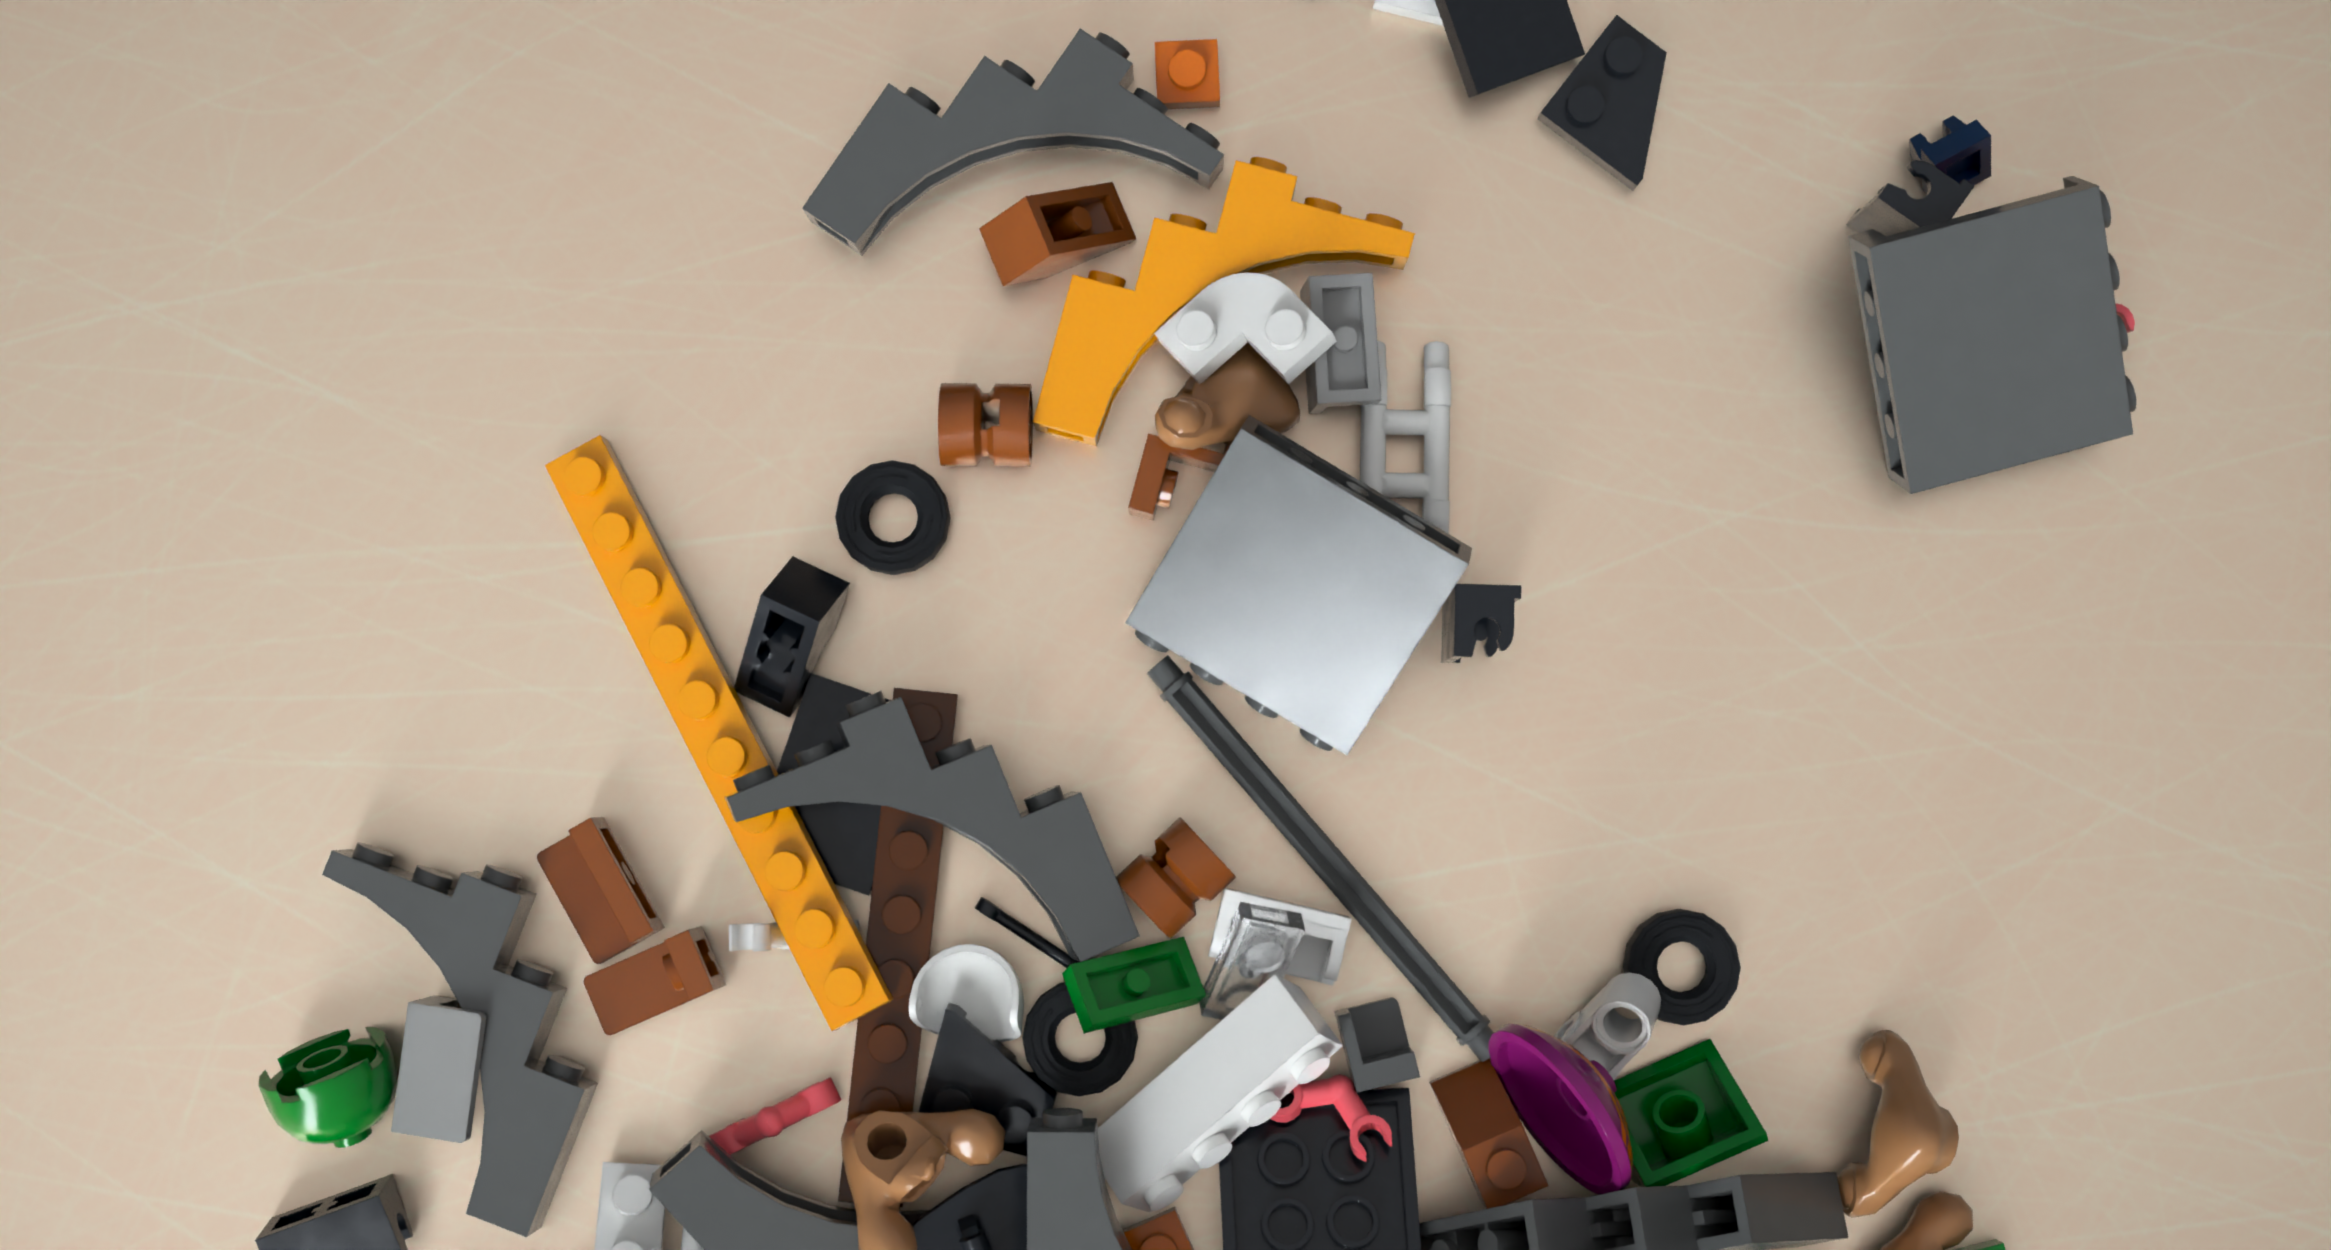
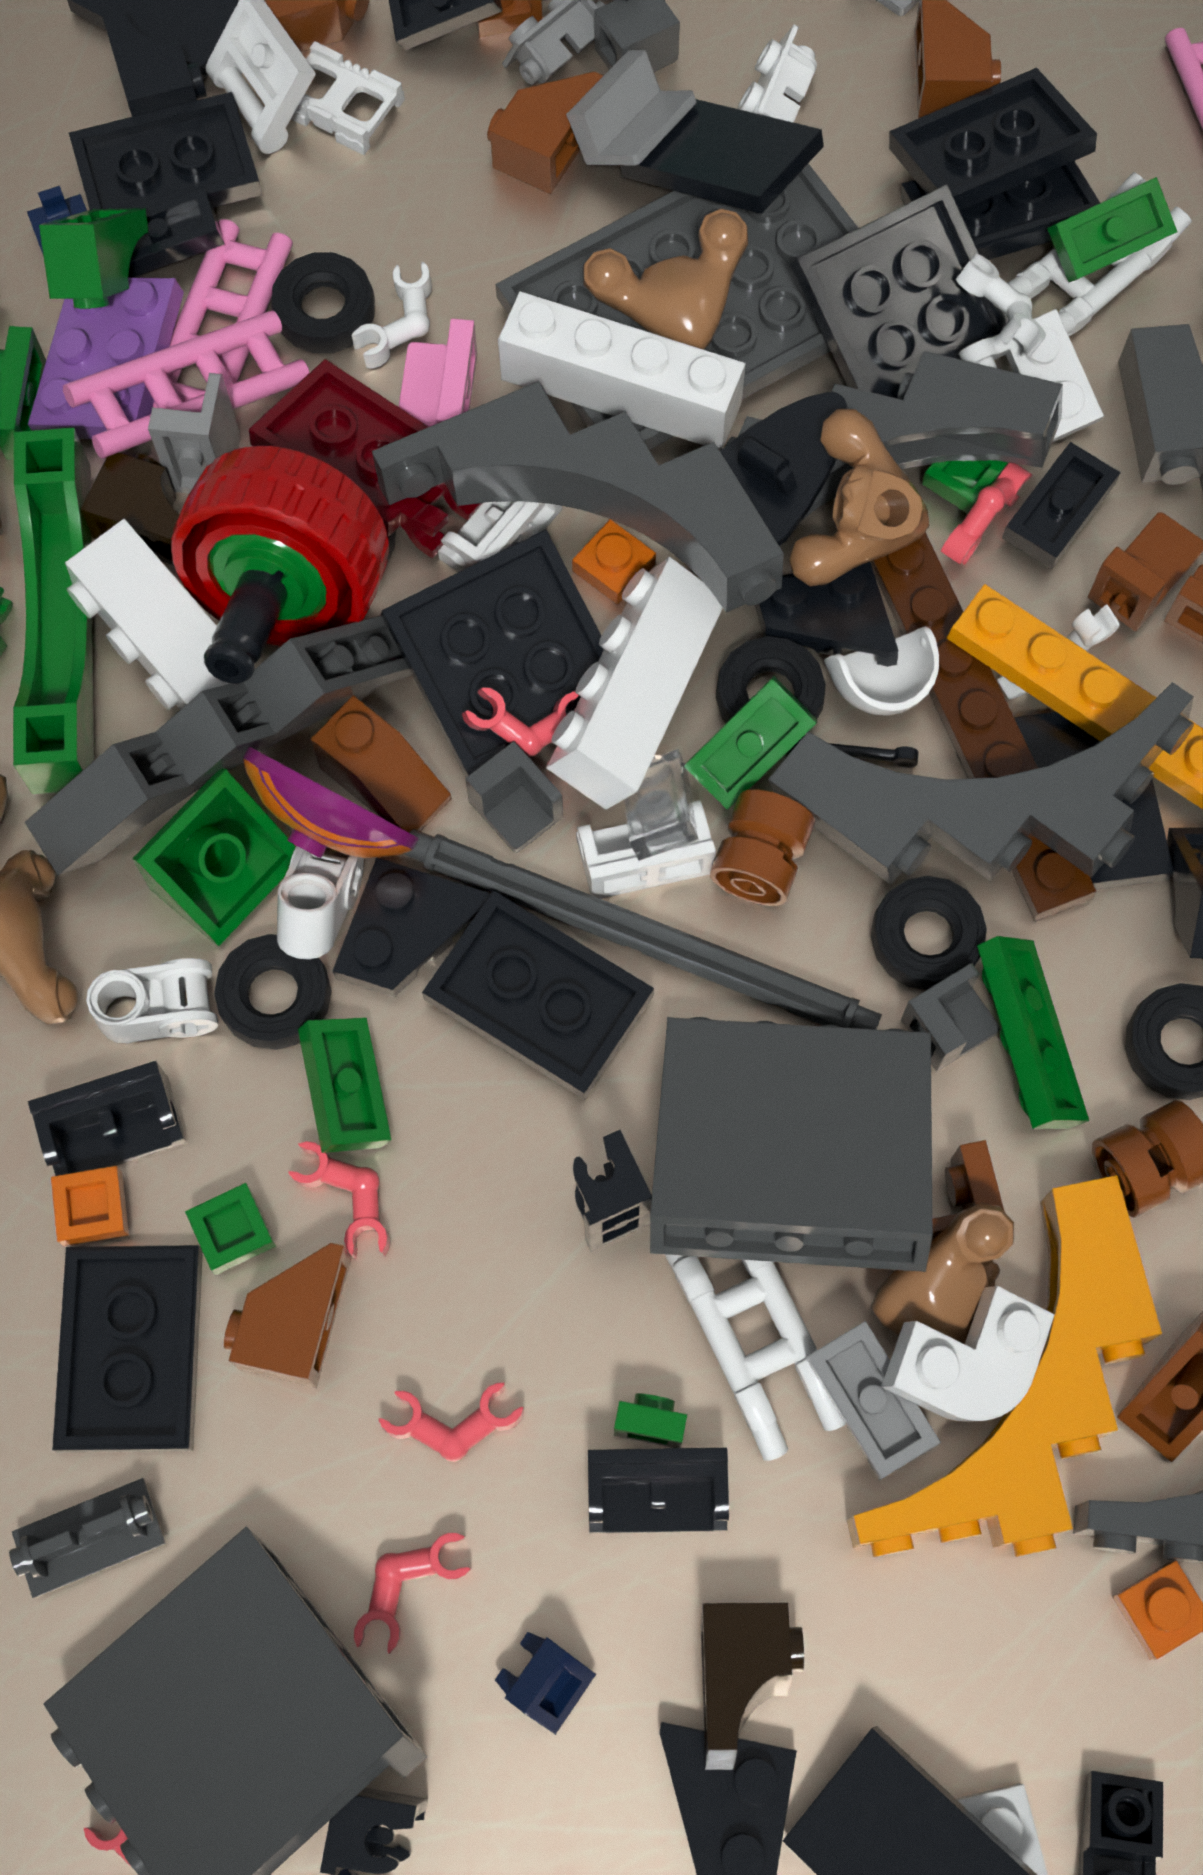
camera: 150 degrees right, 15 degrees down
none -> dark grey hinge [9,1478,166,1598]
none -> black hinge [28,1061,187,1176]
none -> orange plate [51,1166,129,1247]
none -> black tile [52,1245,203,1453]
none -> white piece [86,958,218,1044]
none -> green plate [185,1183,276,1276]
none -> dark orange slope [224,1243,351,1388]
none -> coral arm [288,1141,391,1259]
none -> green plate [298,1018,392,1153]
none -> black wing [333,858,491,998]
none -> coral arm [354,1533,471,1654]
none -> coral arm [378,1382,525,1462]
none -> black plate [422,890,654,1100]
none -> dark blue tile [495,1632,596,1735]
none -> black hinge [588,1447,729,1534]
none -> green plate [614,1393,687,1448]
none -> dark brown arch [700,1603,804,1770]
none -> black tyre [871,876,987,990]
none -> dark grey panel [901,963,999,1072]
none -> green plate [922,460,1008,514]
none -> green plate [977,936,1090,1129]
none -> black plate [1002,442,1121,569]

